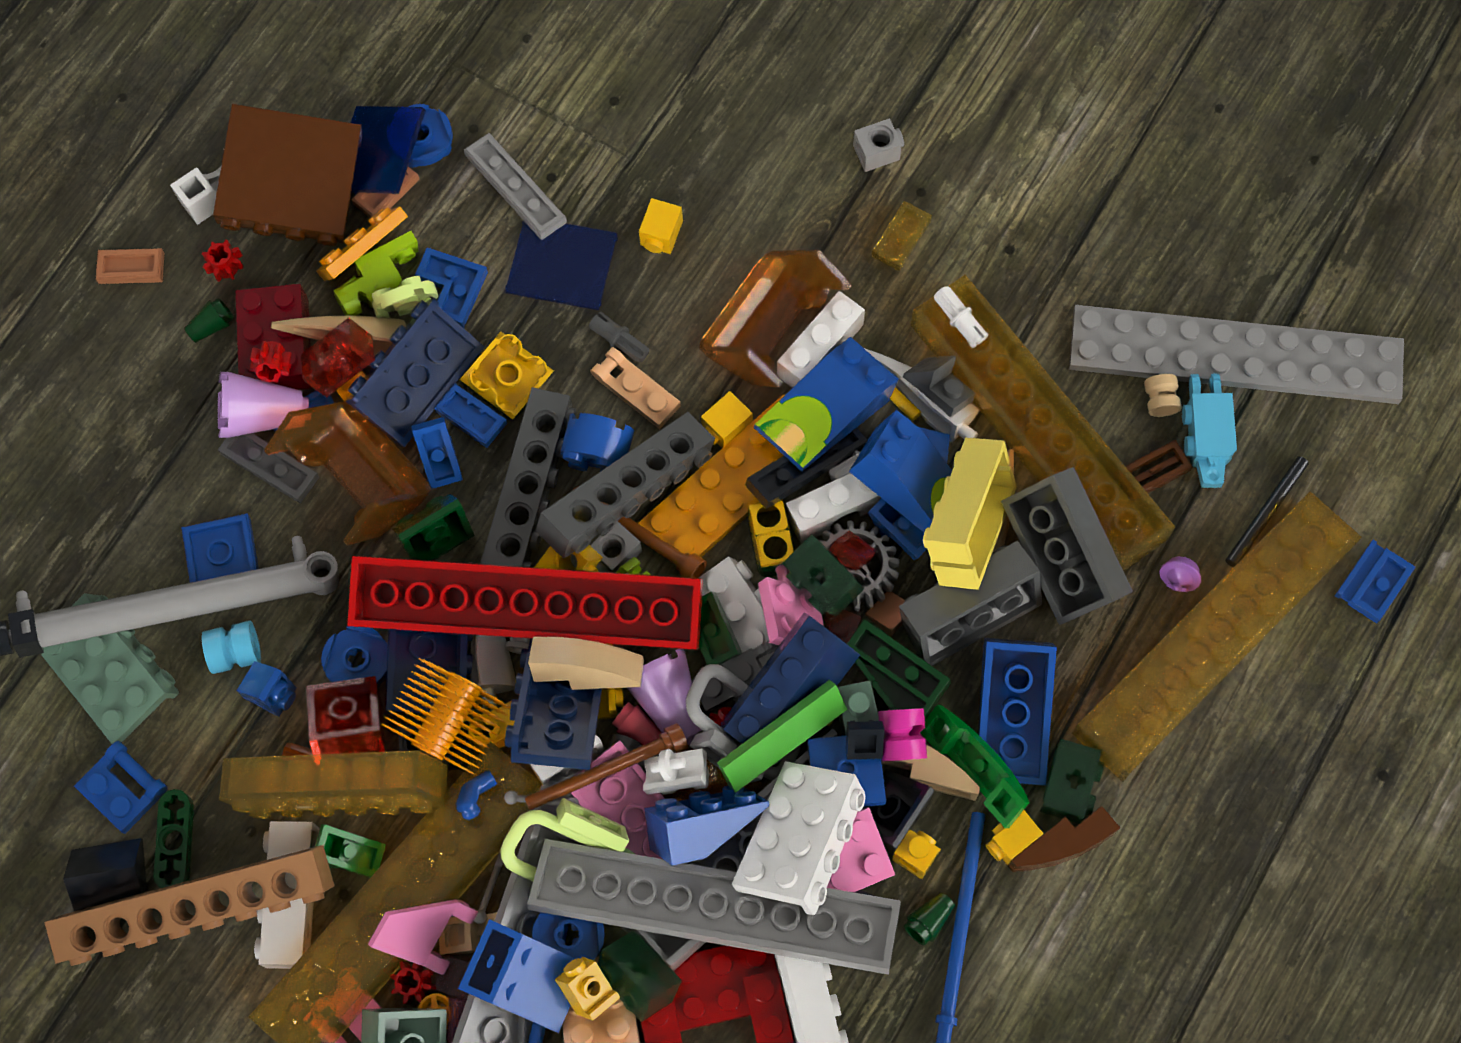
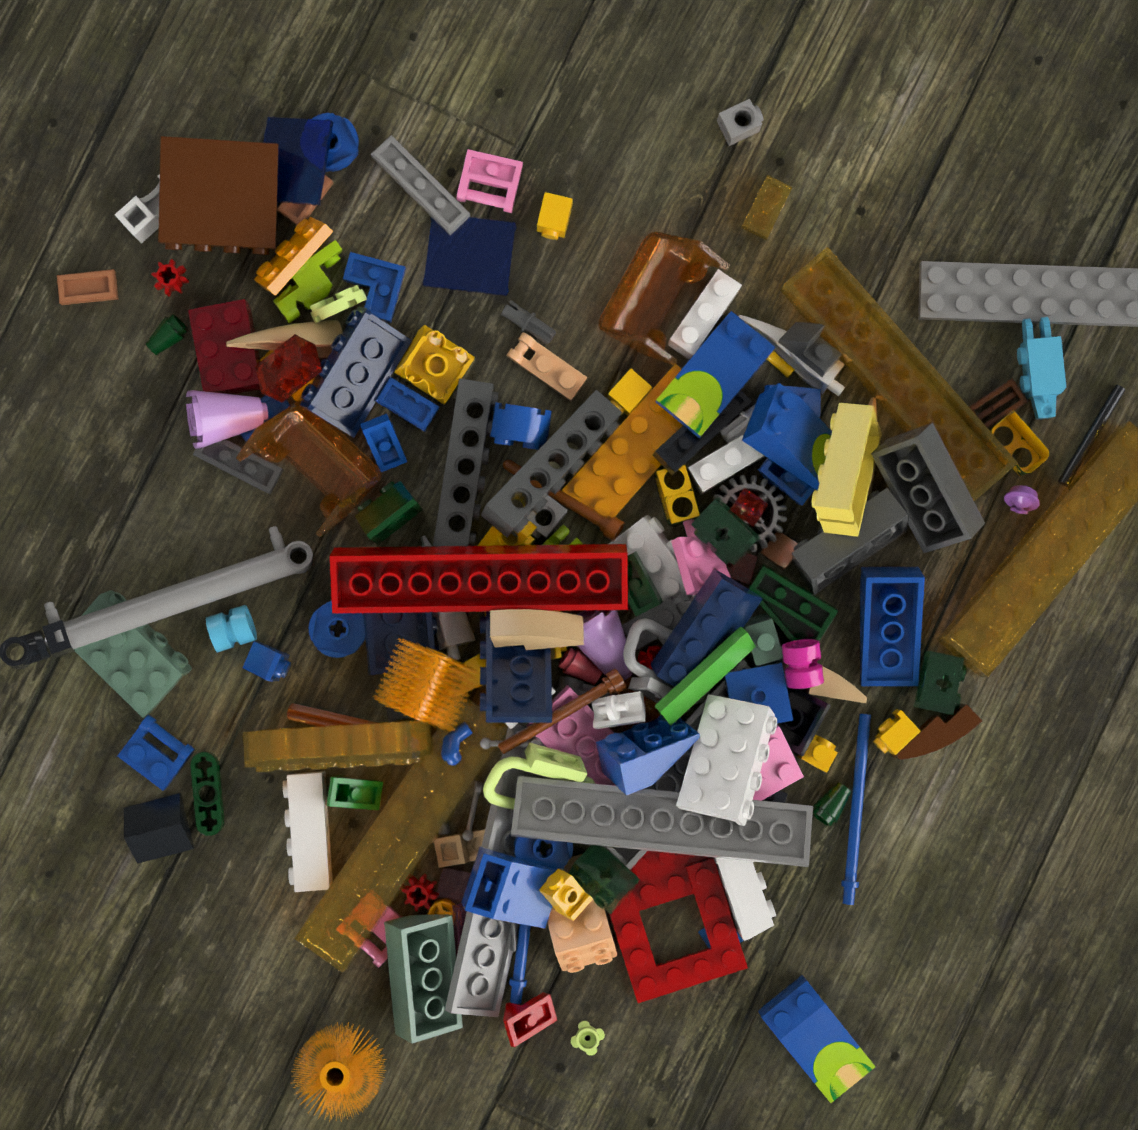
camera: 15 degrees left, 15 degrees up
medium nougat brick [44,845,334,966] -> none
blue plate [181,513,259,583] -> none
red gear [249,341,292,382] -> none
clear red brick [306,676,386,766] -> none
bright pink flag [368,899,478,975] -> none
black tile [845,720,884,760] -> none
green slope [920,705,1030,829] -> none
white axle [934,286,989,348] -> none
tan wheel [1144,374,1182,417] -> none
none -> bright pink plate [456,149,523,213]
none -> yellow piece [985,412,1049,476]

